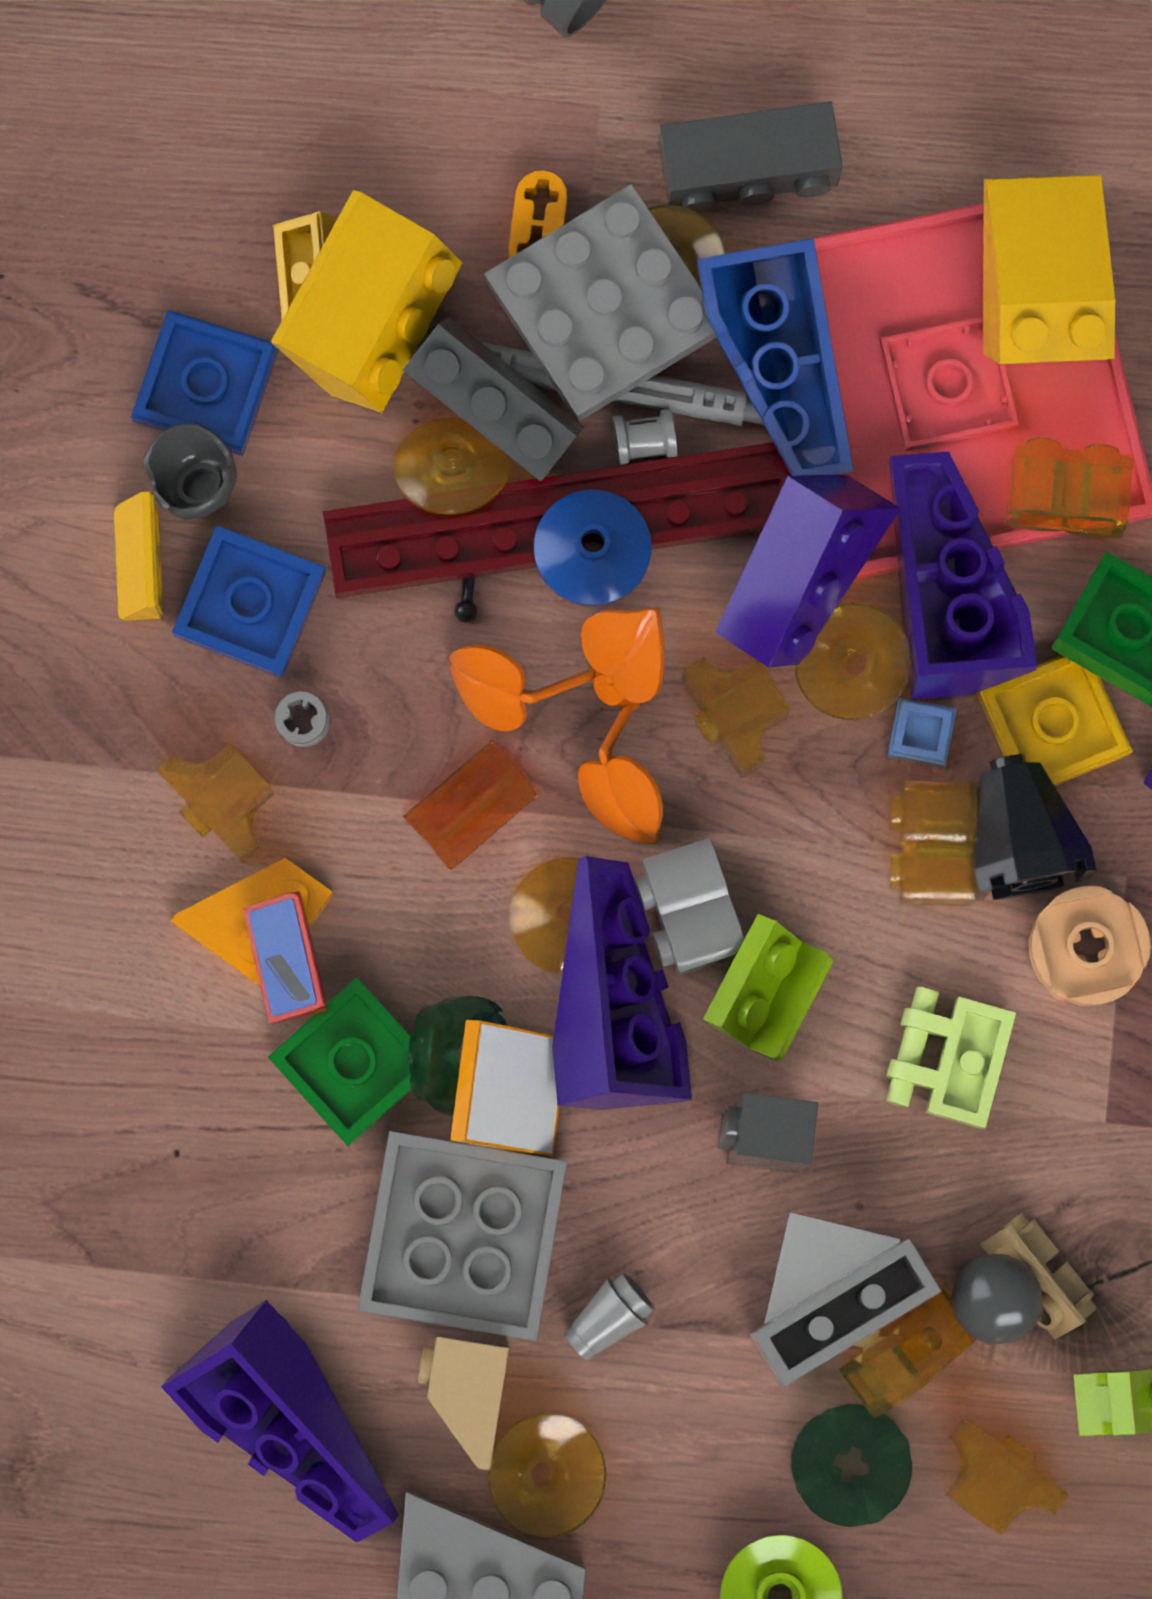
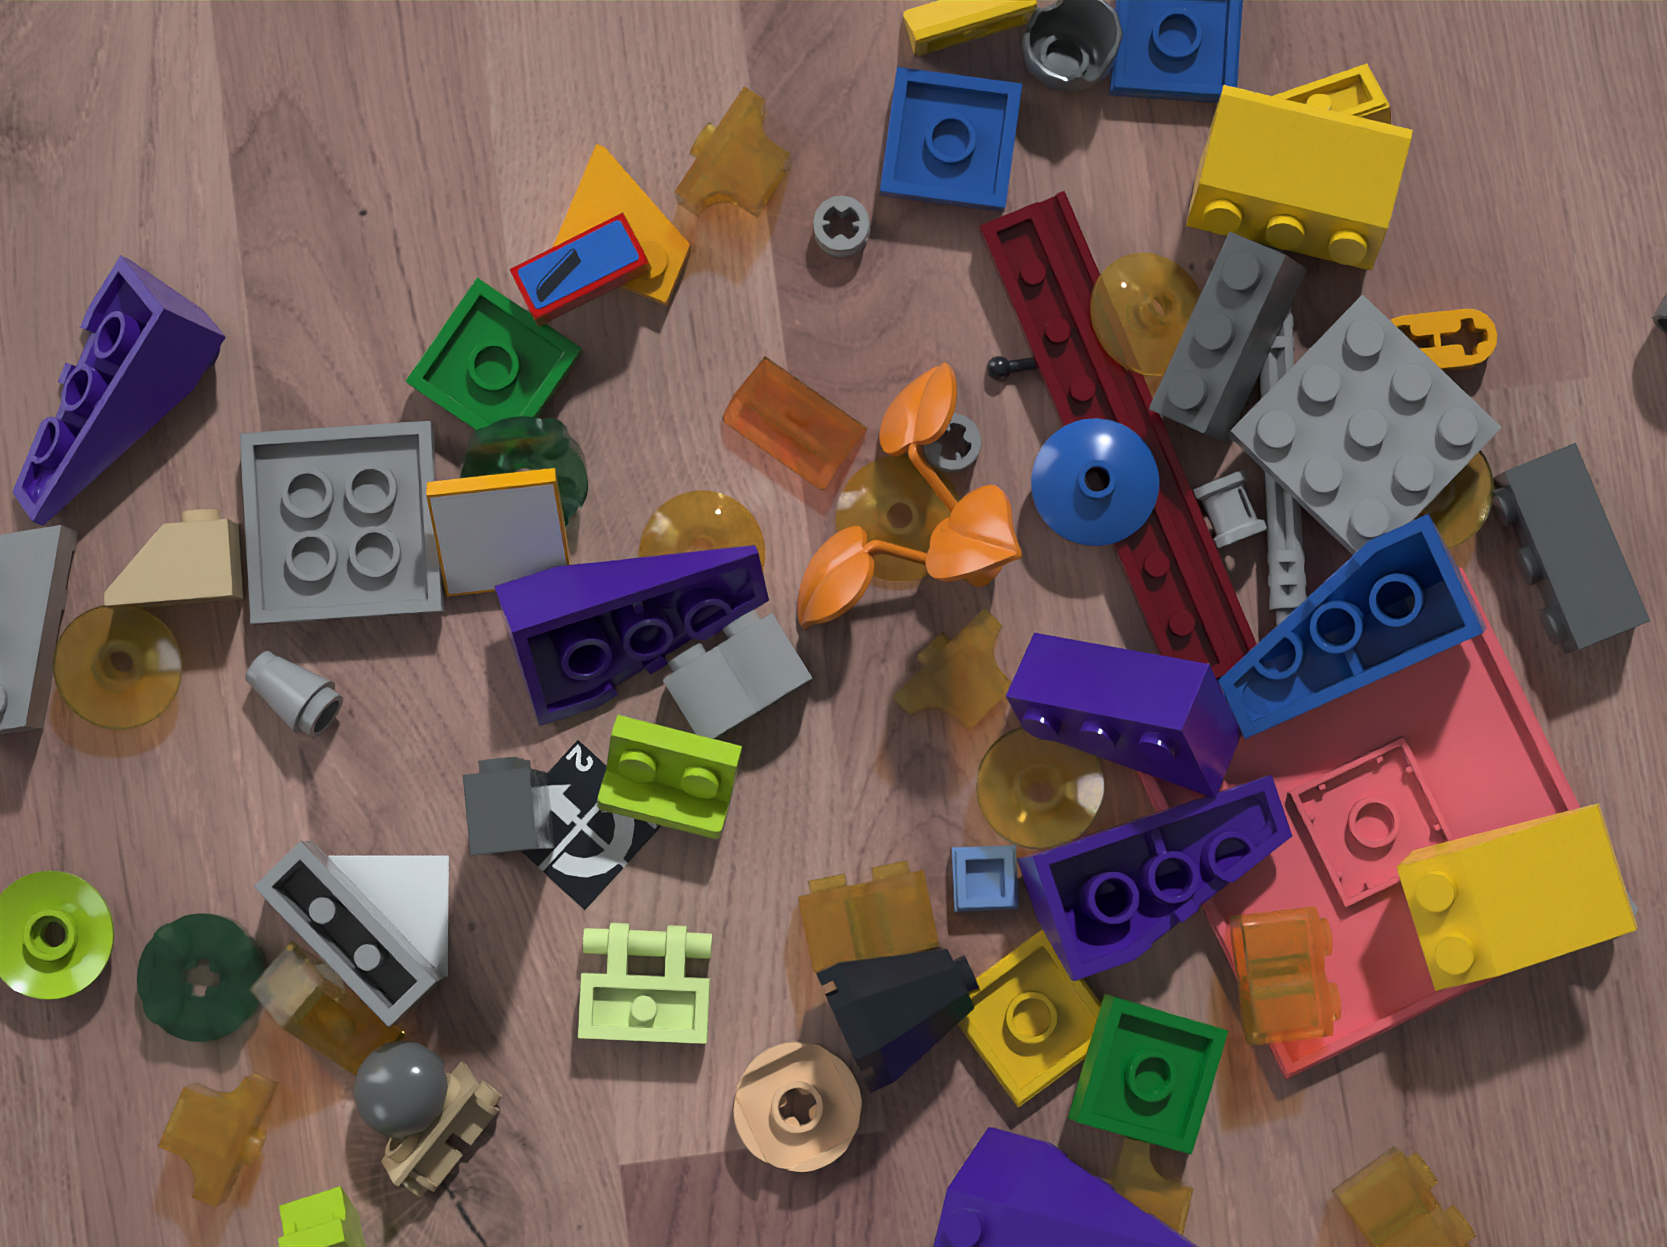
camera: 85 degrees right, 5 degrees up
none -> black sticker [521,740,661,910]
none -> clear yellow dish [836,456,960,582]
none -> light grey bush [924,413,982,473]

